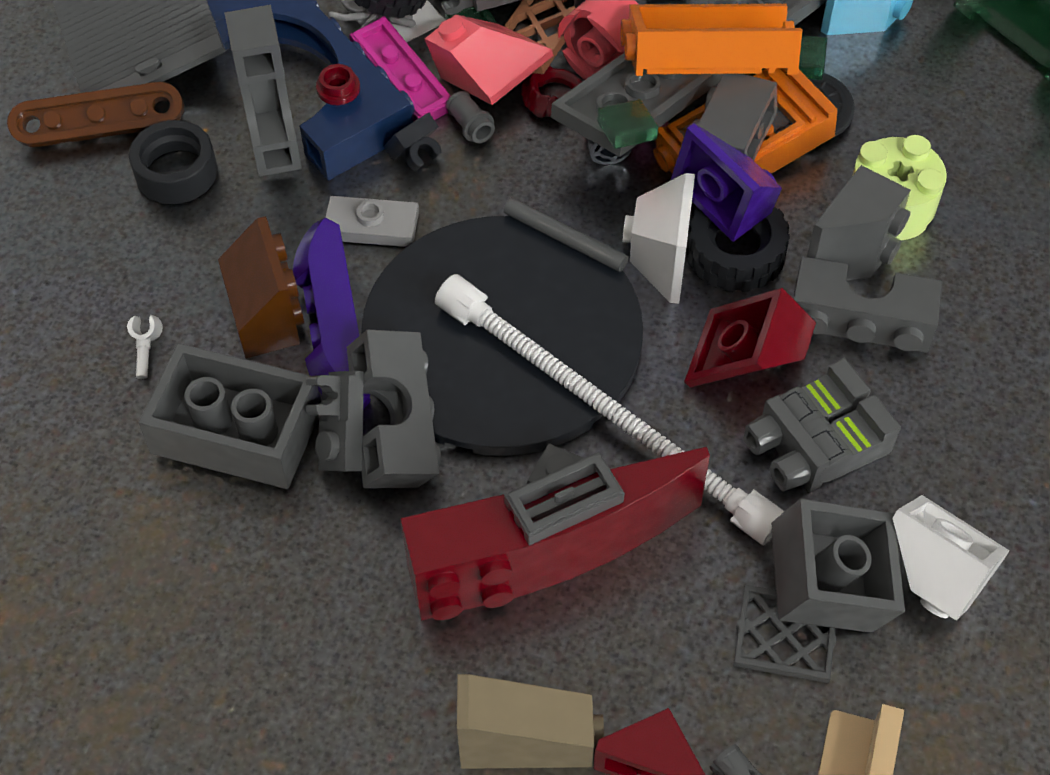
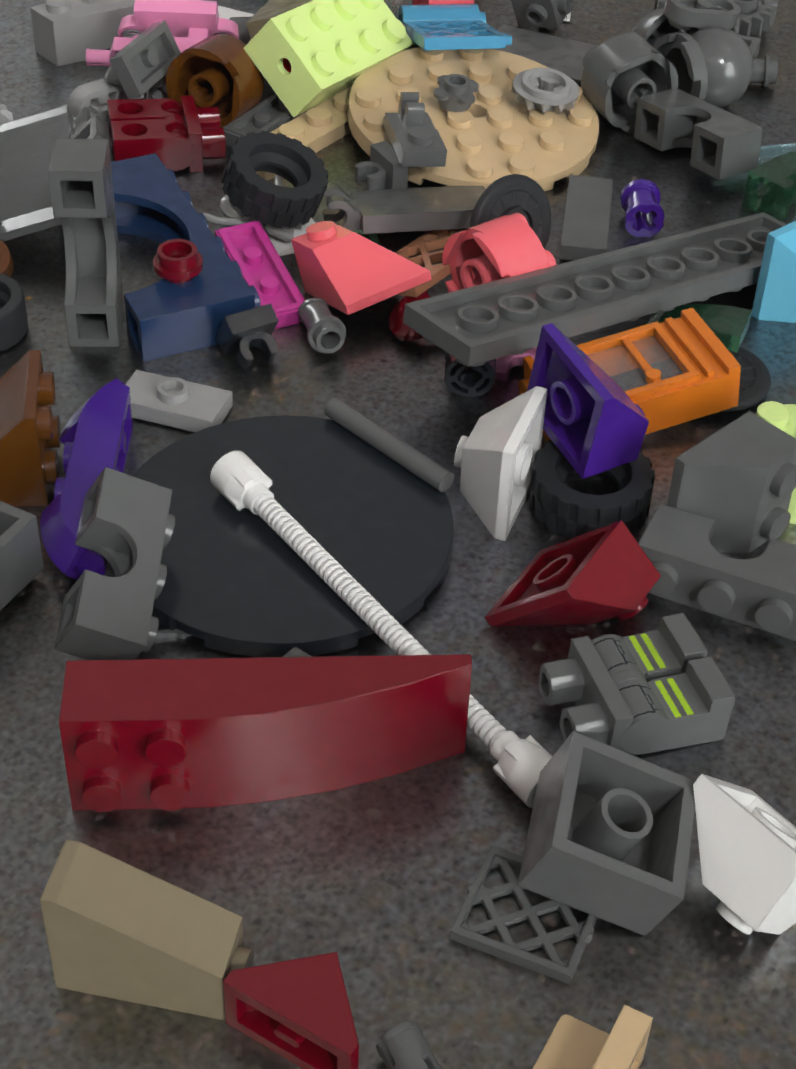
camera: 10 degrees right, 15 degrees down
dark grey plate [306,371,364,471] -> none
dark grey tile [504,452,625,546] -> none
clear green tile [597,99,658,149] -> none
orange door [620,4,802,76] -> none
dark grey brick [692,74,777,161] -> none

